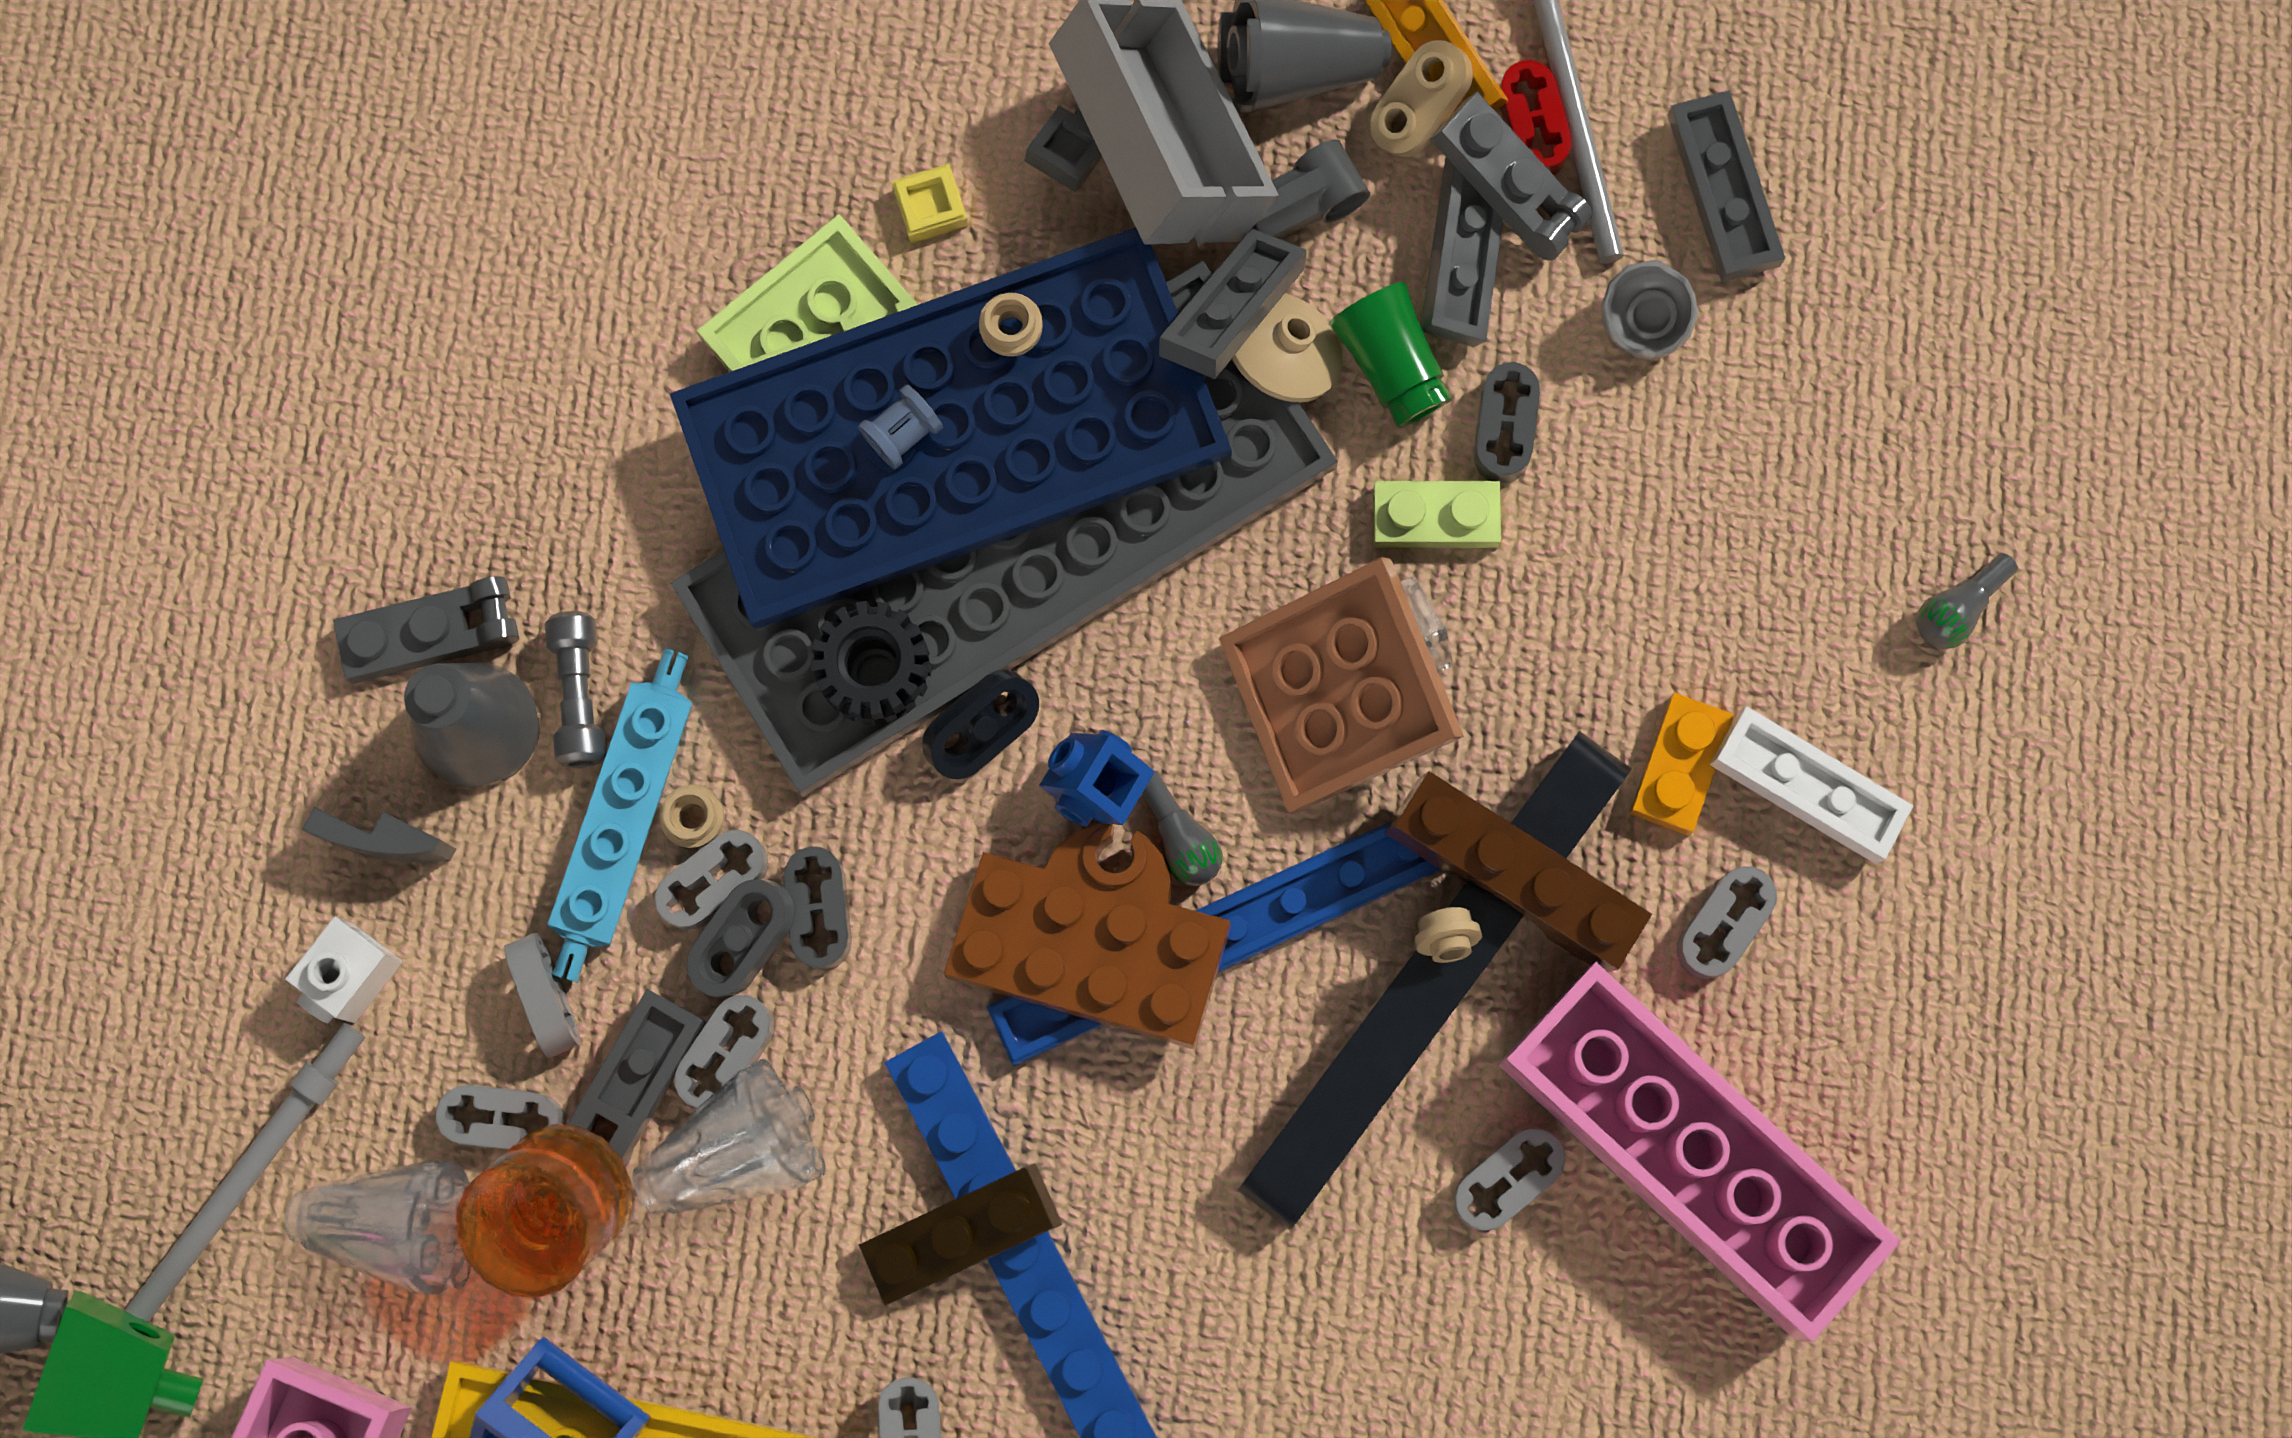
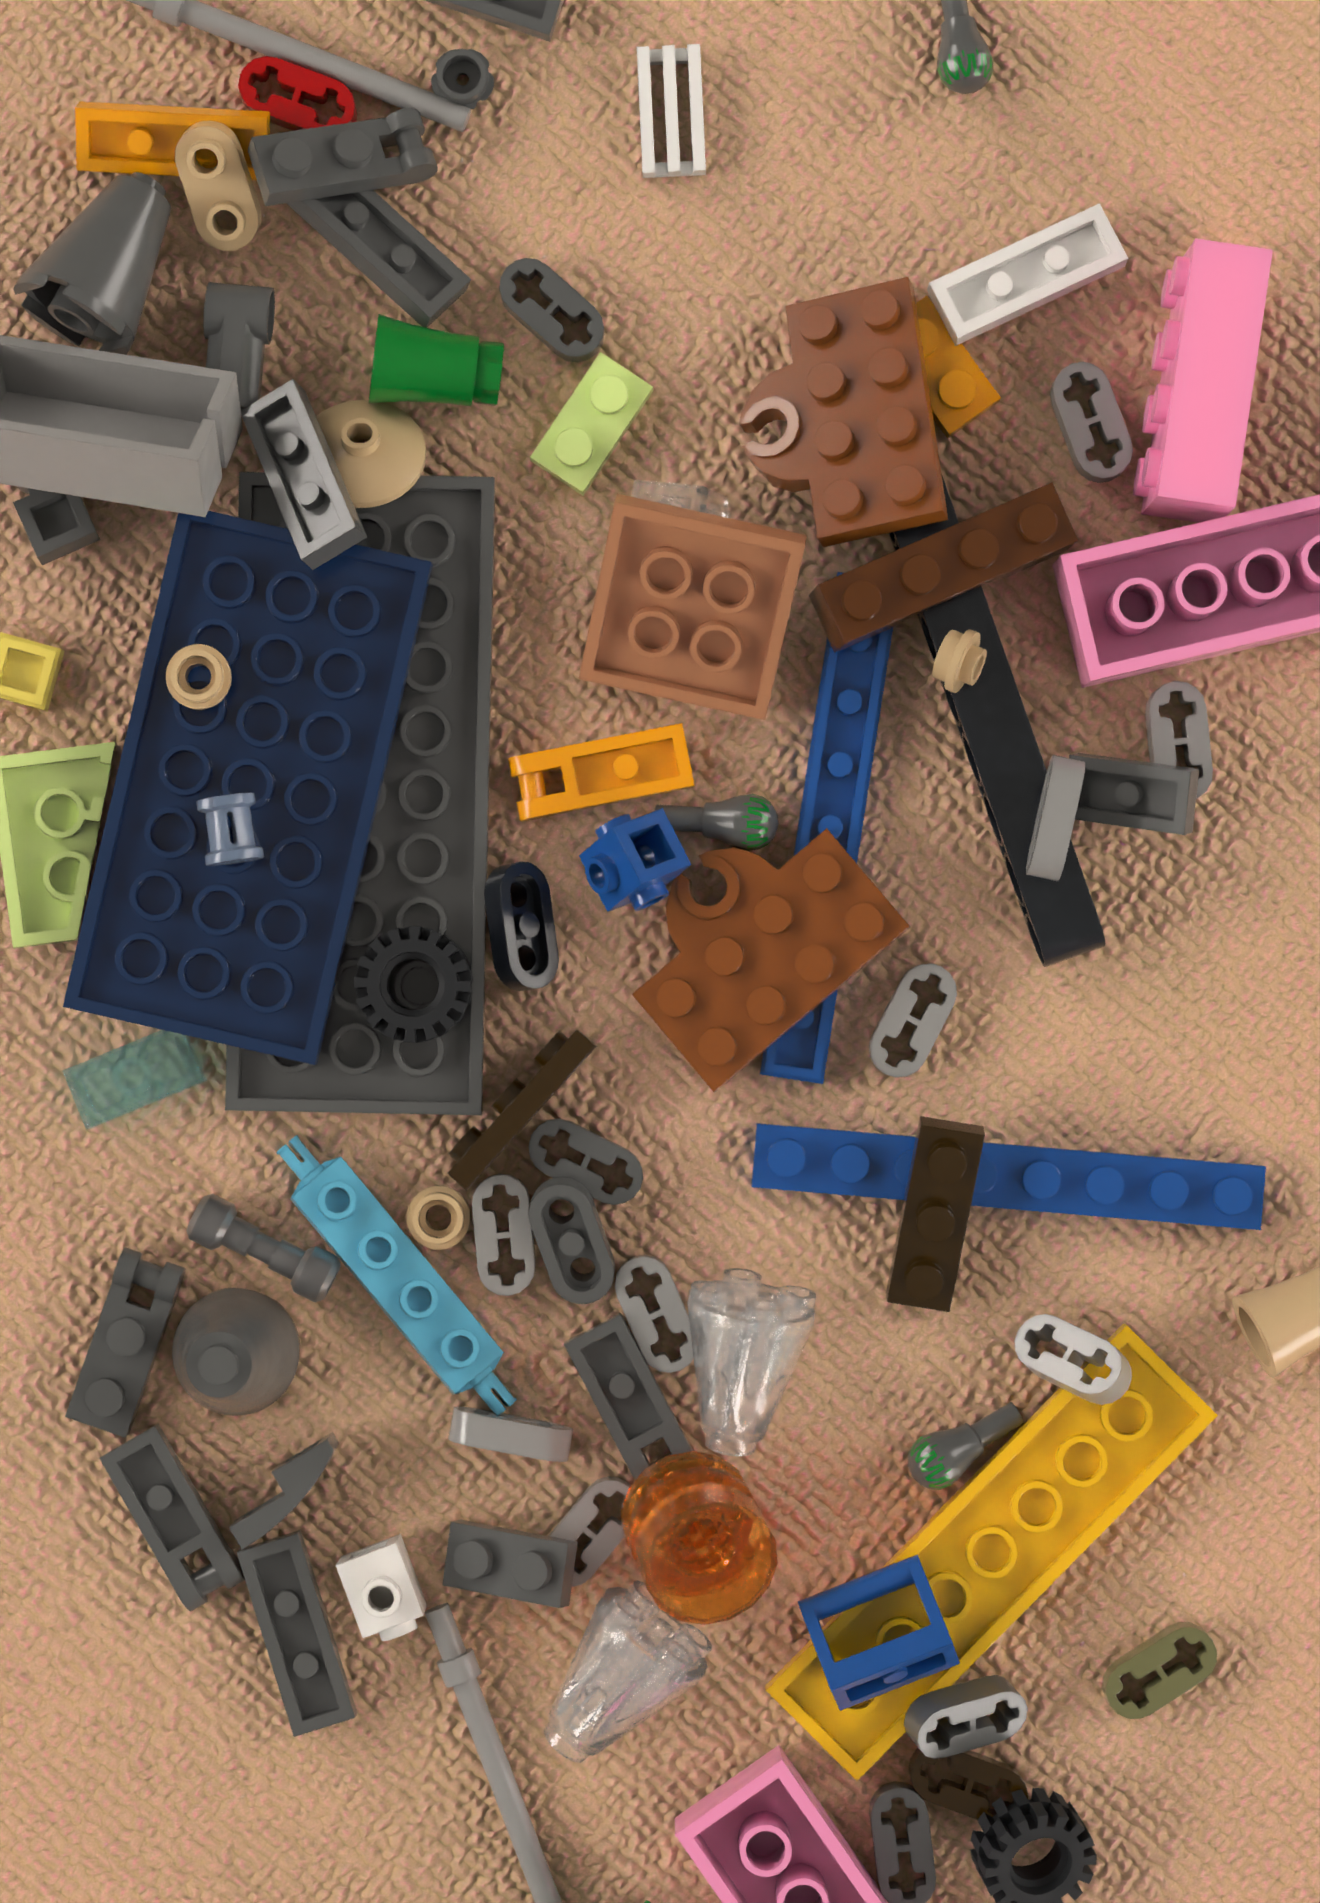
camera: 60 degrees left, 10 degrees up
light grey hair [1601,260,1699,359] -> none
none -> clear light blue plate [62,1030,207,1130]
none -> dark grey plate [99,1423,245,1611]
none -> dark grey plate [237,1530,357,1737]
none -> dark grey plate [431,49,494,110]
none -> dark grey plate [442,1520,578,1608]
none -> dark brown plate [447,1029,597,1191]
none -> light orange plate [508,723,695,821]
none -> white tile [637,44,706,178]
none -> dark orange plate [739,277,948,548]
none -> light grey beam [869,963,957,1077]
none -> dark grey piece [907,1402,1024,1490]
none -> light grey beam [1026,755,1085,881]
none -> dark grey plate [1069,753,1199,835]
none -> bright pink brick [1133,238,1273,523]

